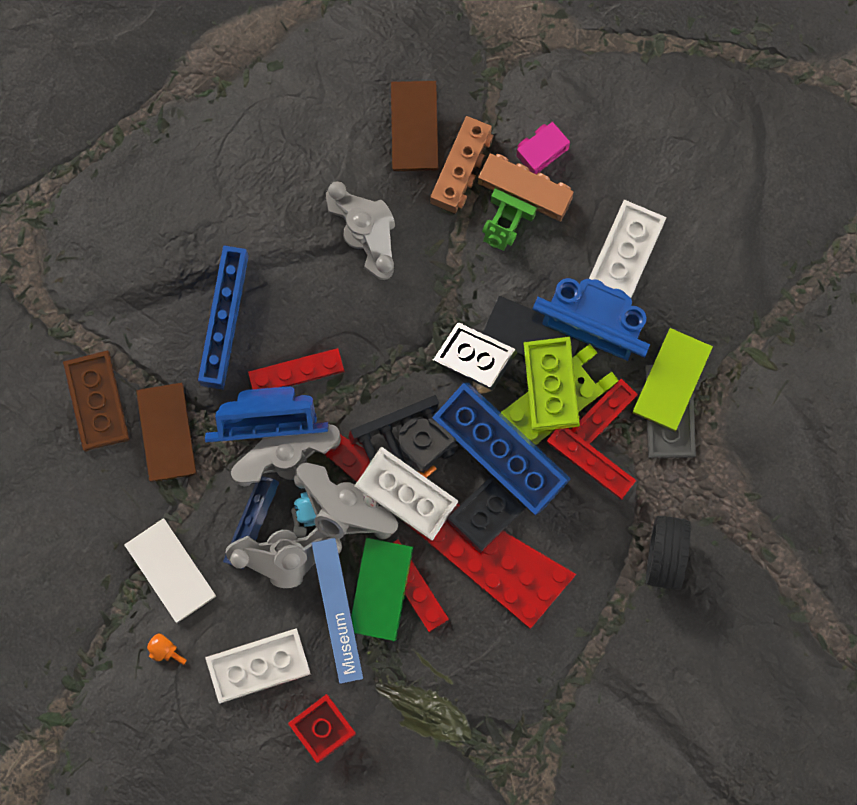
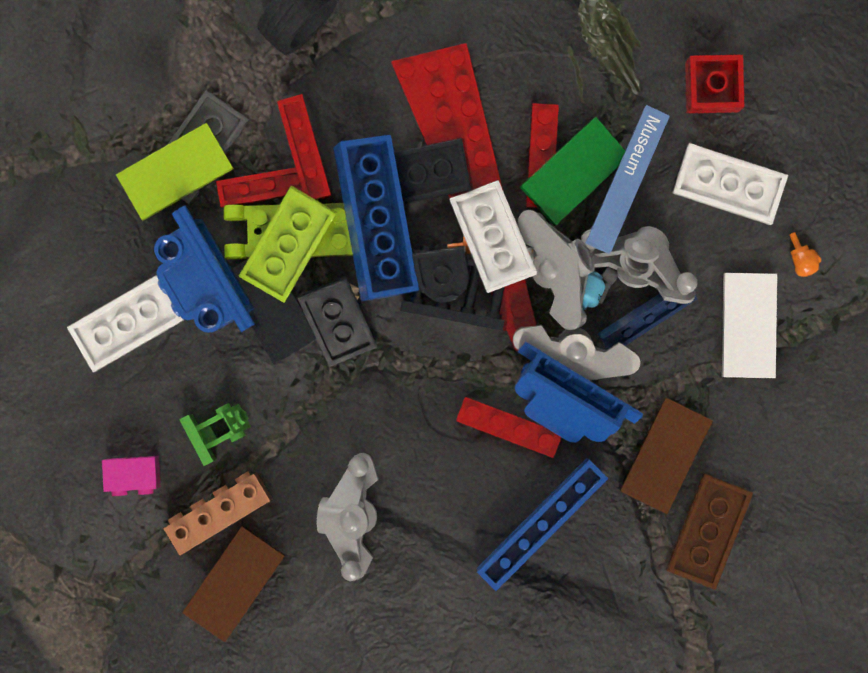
camera: 150 degrees left, 10 degrees up
nougat brick [478,153,574,222] -> none

